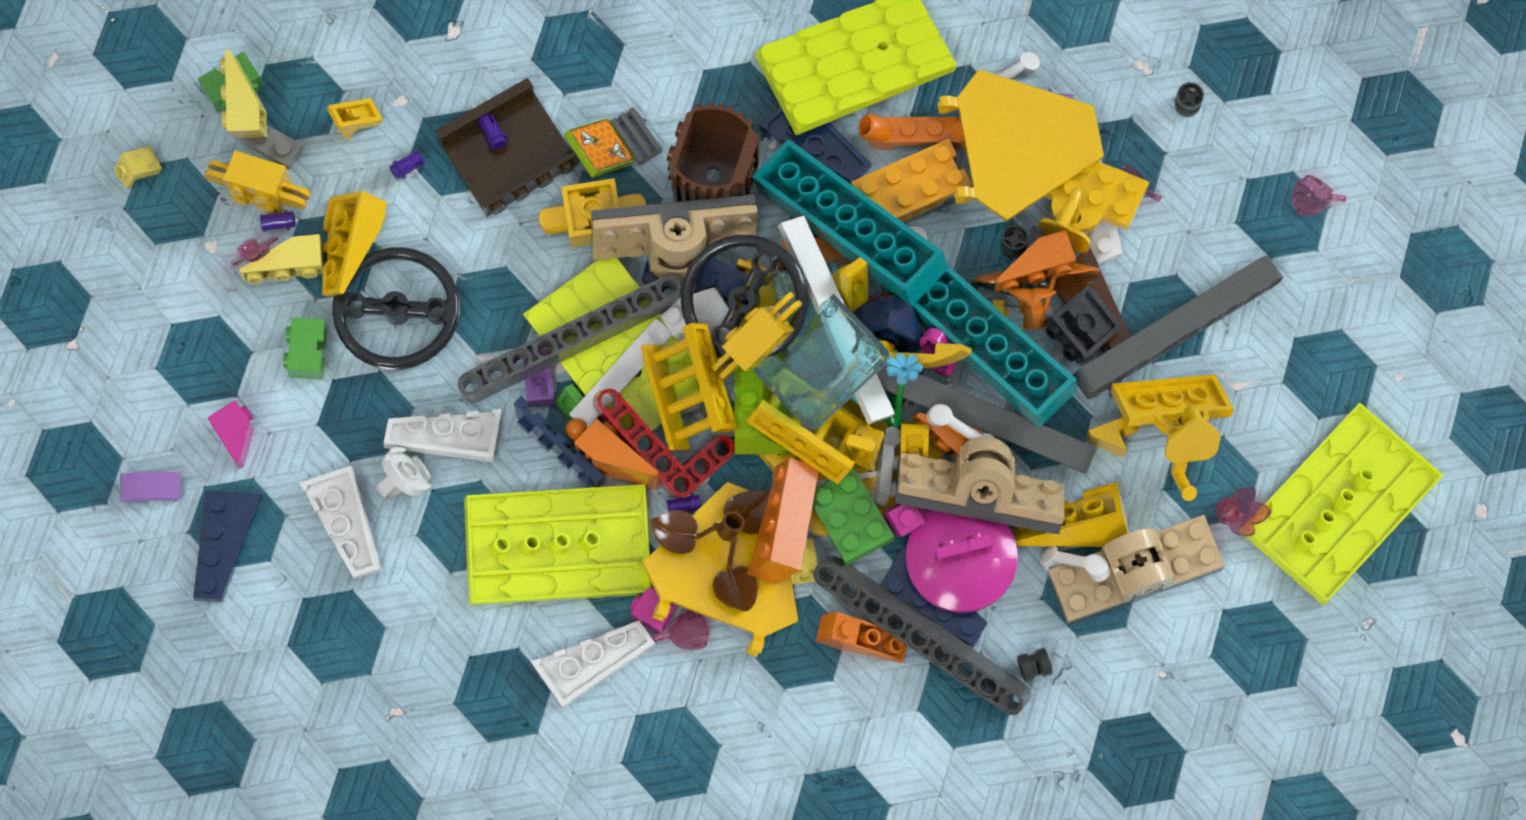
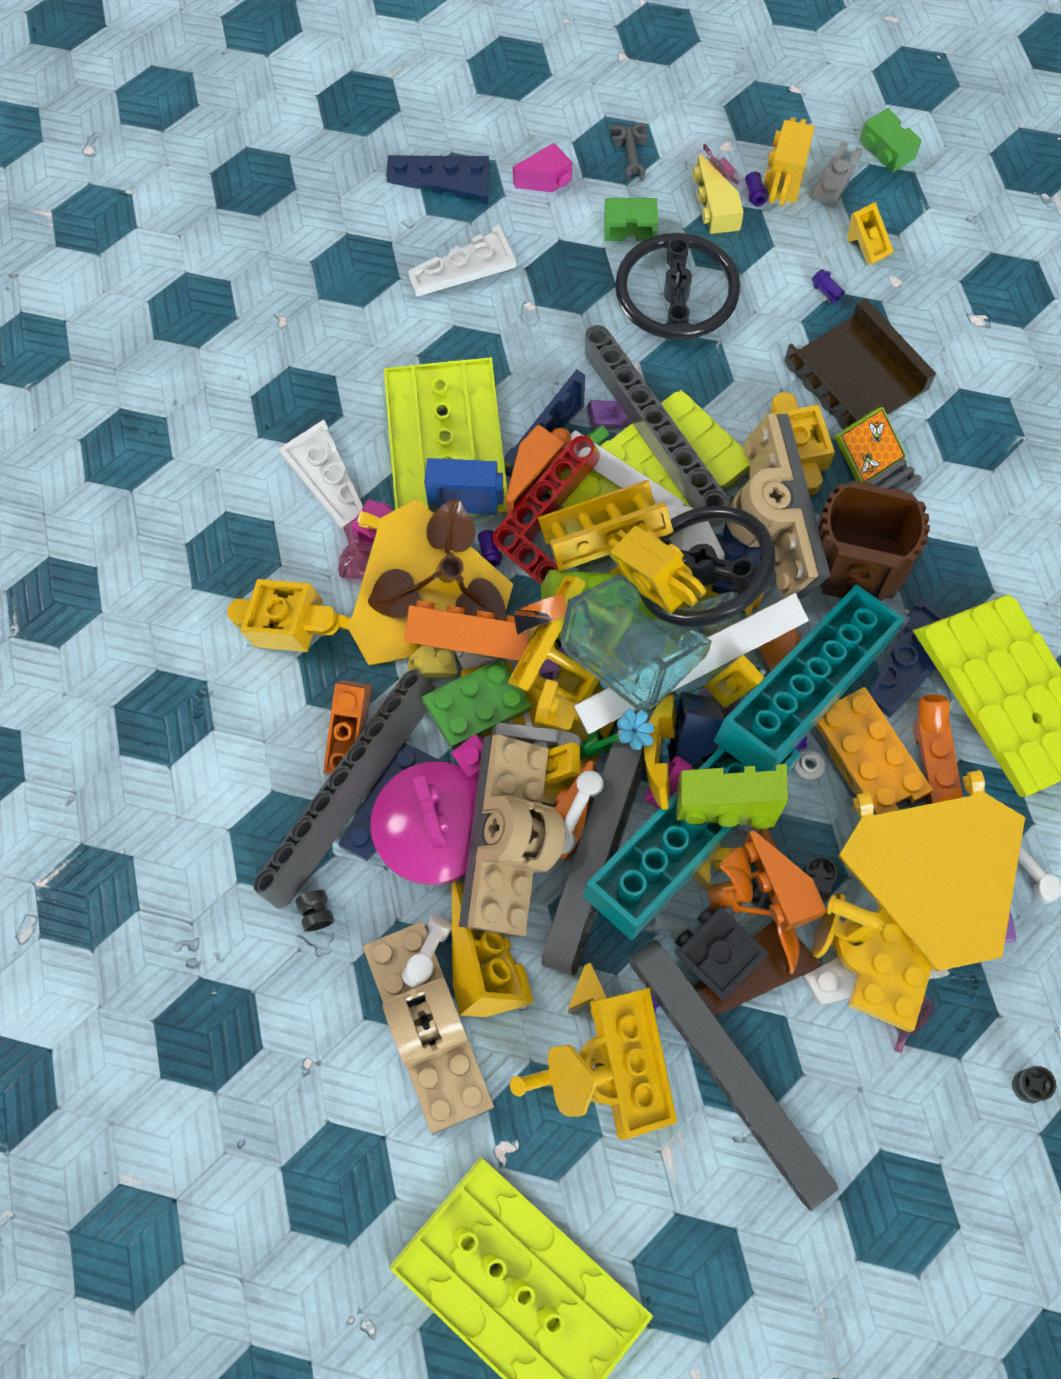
camera: 90 degrees right, 5 degrees down
light yellow bracket [115,146,162,188] -> none
medium lavender slope [120,472,180,503] -> none
light yellow slope [220,50,267,139] -> none
yellow wedge [322,191,387,297] -> none
white tile [377,447,431,500] -> none
white wing [383,409,502,462] -> none
dark purple pin [478,114,507,150] -> none
clear pink plate [1215,488,1271,536] -> none
clear pink piece [1292,175,1346,216] -> none
none -> yellow brick [227,579,340,652]
none -> blue window [424,458,504,515]
none -> sticker [514,594,568,634]
none -> dark grey bar [610,123,648,183]
none -> lime wedge [677,764,788,829]

